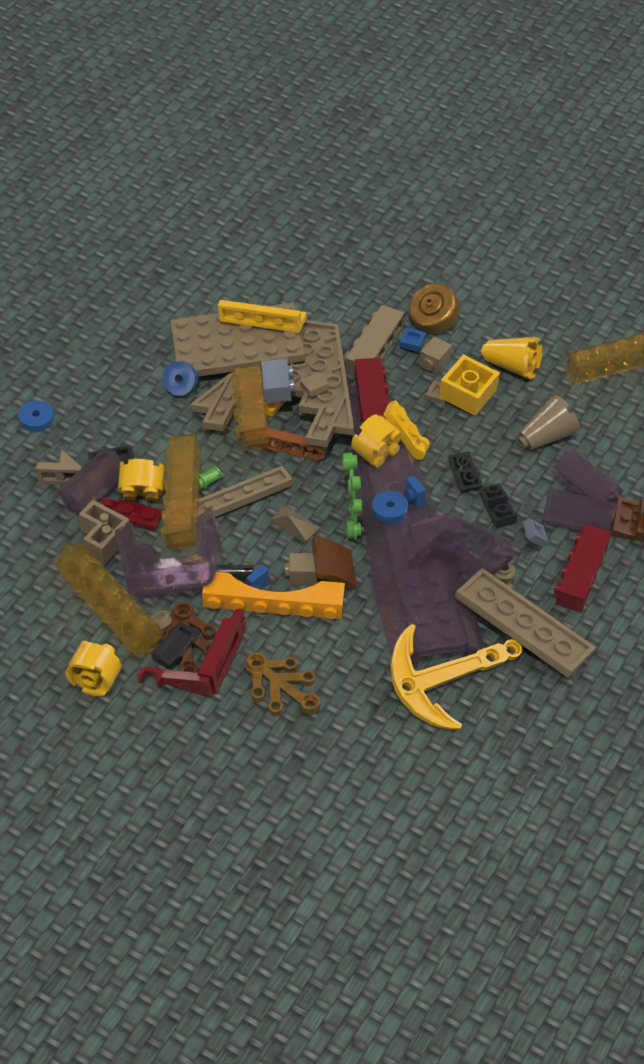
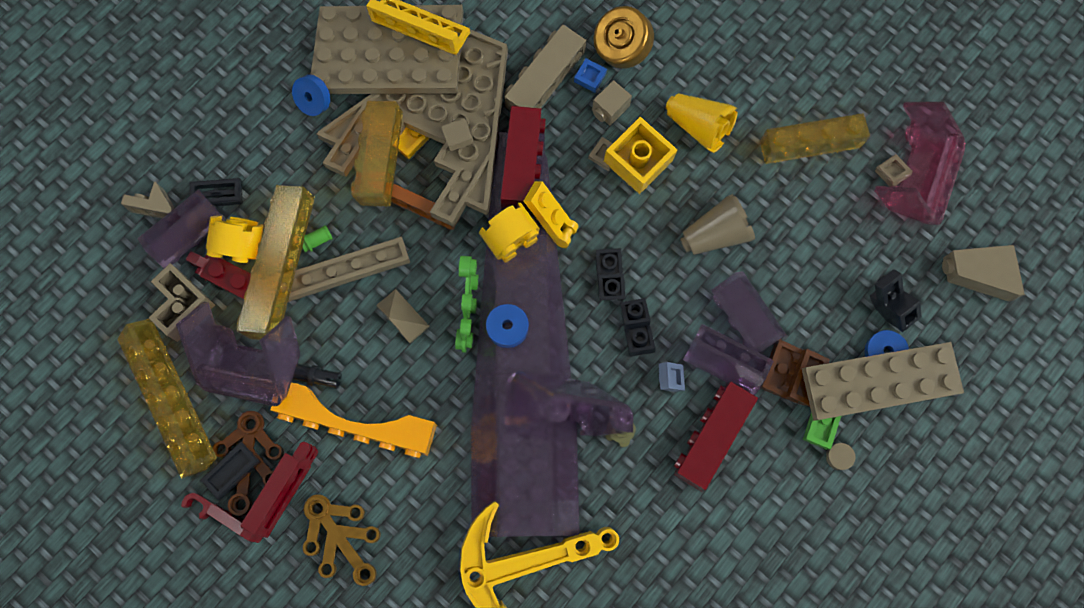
camera: 10 degrees right, 25 degrees up
blue piece [18,401,54,432] -> none
yellow brick [65,641,122,696] -> none
dark tan tile [148,610,172,631] -> none
blue tile [247,565,269,590] -> none
sand blue brick [261,358,295,404] -> none
dark tan brick [285,553,317,586] -> none
reddish brown slope [311,536,357,590] -> none
blue plate [404,476,426,509] -> none
dark tan plate [455,568,596,678] -> none

